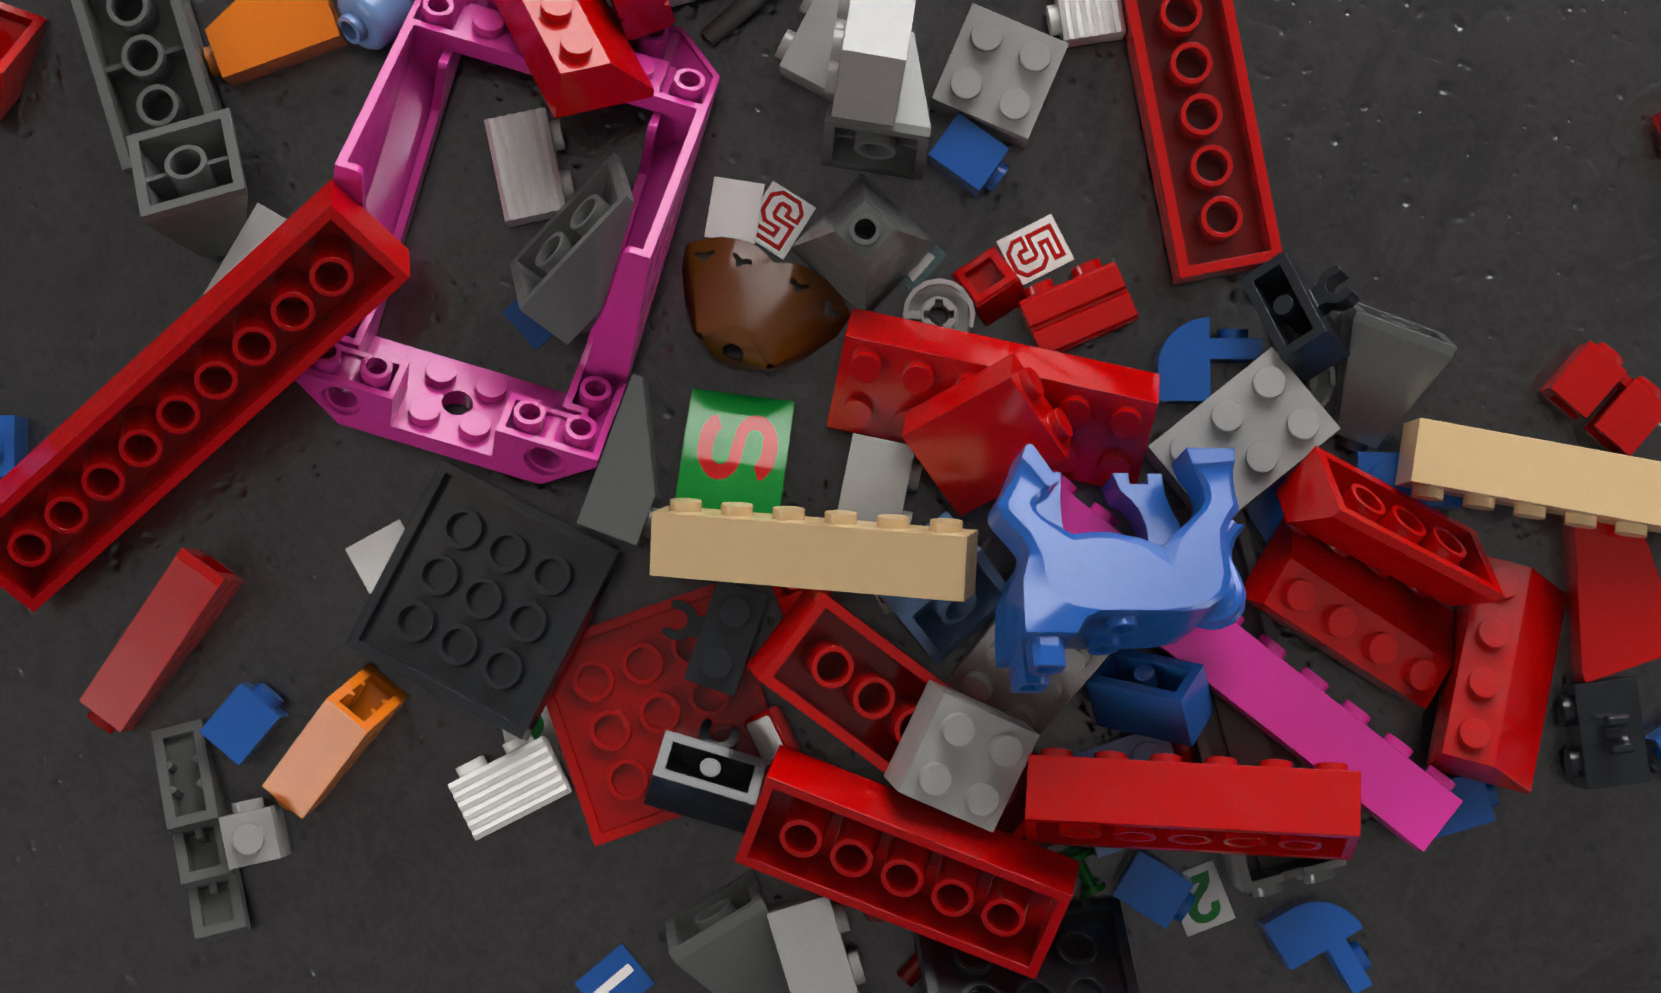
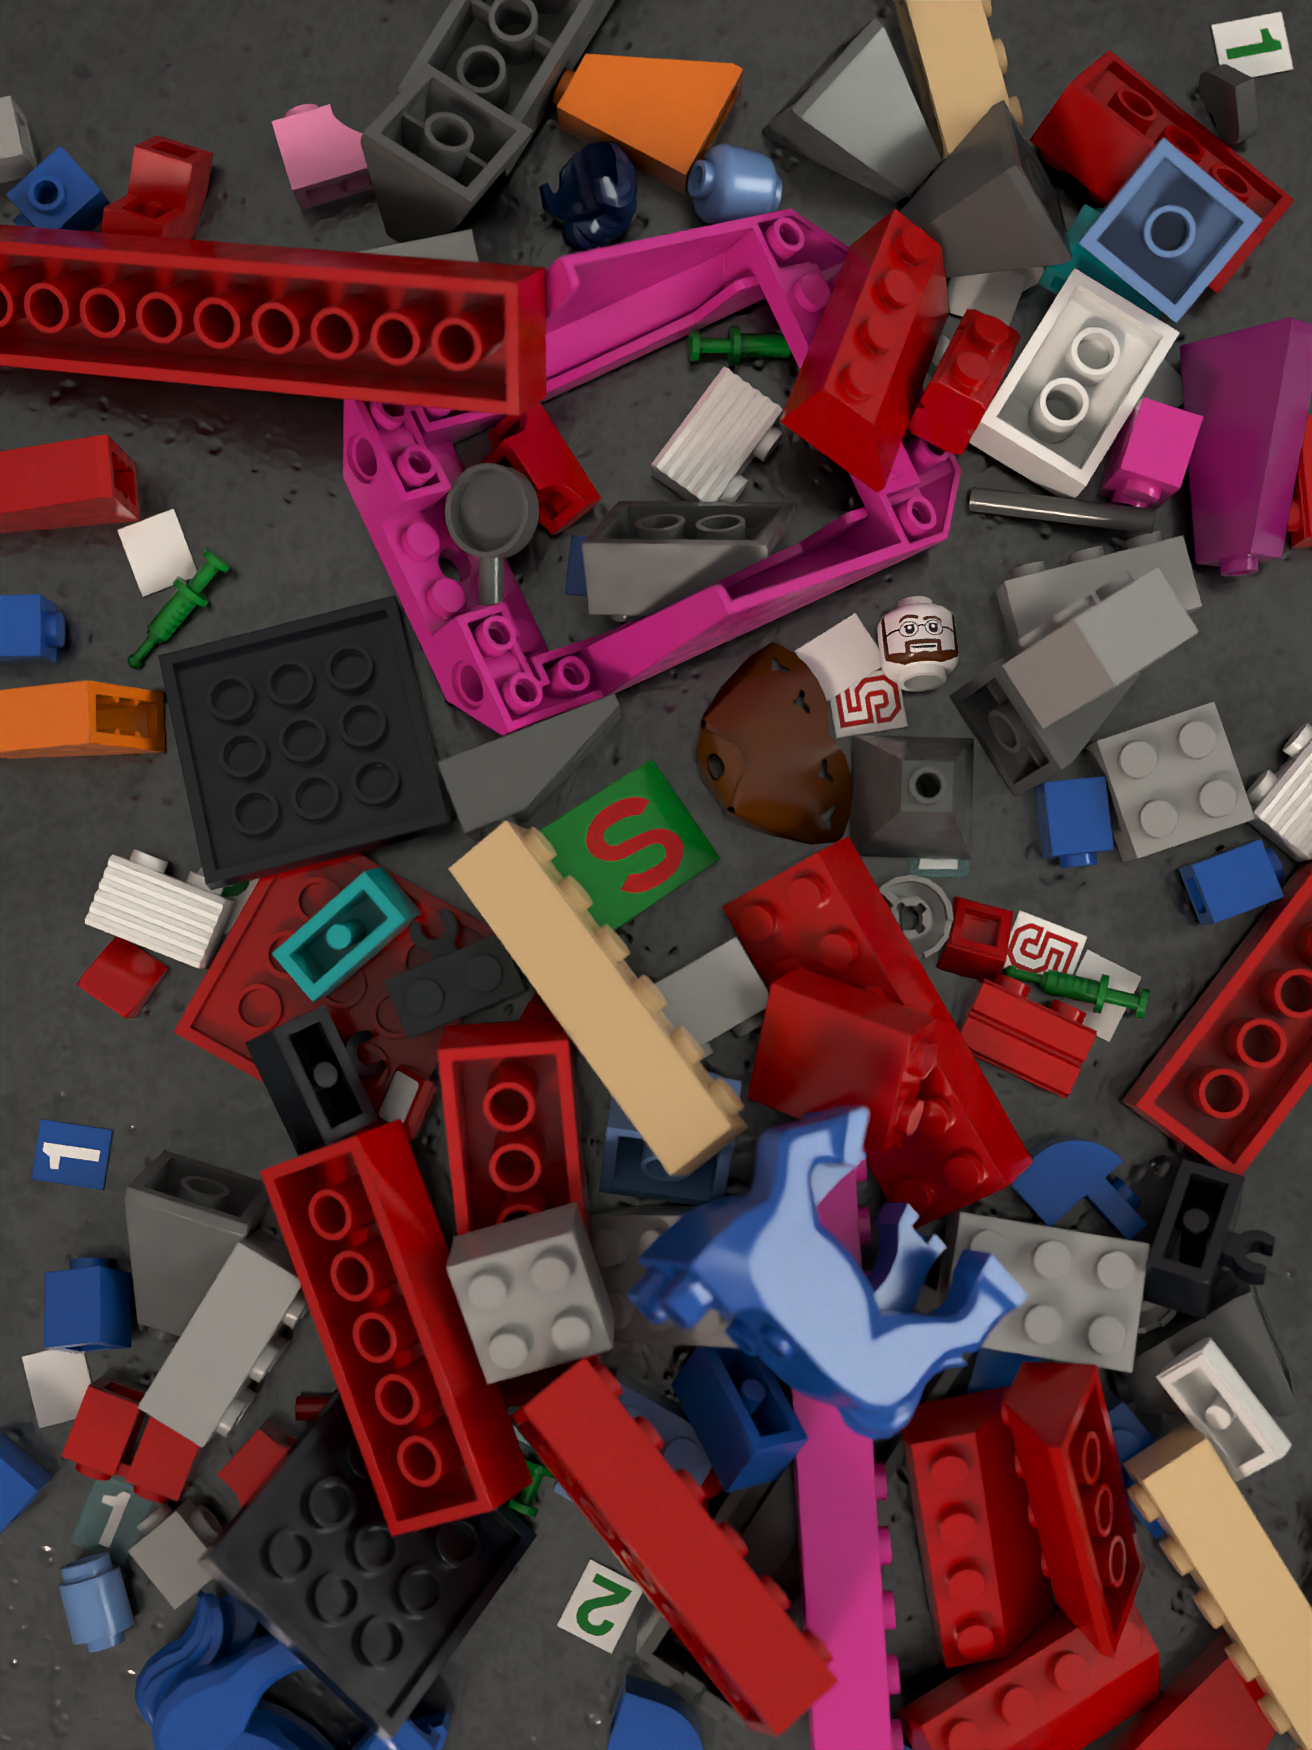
camera: 50 degrees right, 0 degrees up
white sticker [345,519,405,594] -> none
blue brick [1111,849,1197,929] -> none
none -> red slope [76,936,170,1019]
none -> red brick [101,135,213,239]
none -> white sticker [117,509,197,597]
none -> green piece [127,548,231,669]
none -> bright pink arch [271,104,373,210]
none -> teal brick [272,867,423,1002]
none -> dark grey piece [445,463,539,606]
none -> red brick [480,402,602,536]
none -> dark blue hair [539,141,638,252]
none -> green piece [688,325,792,365]
none -> white head [877,596,960,692]
none -> green piece [1004,965,1150,1019]
none -> white sticker [1061,950,1142,1042]
none -> white brick [1156,1337,1291,1482]
none -> blue brick [1178,839,1285,925]

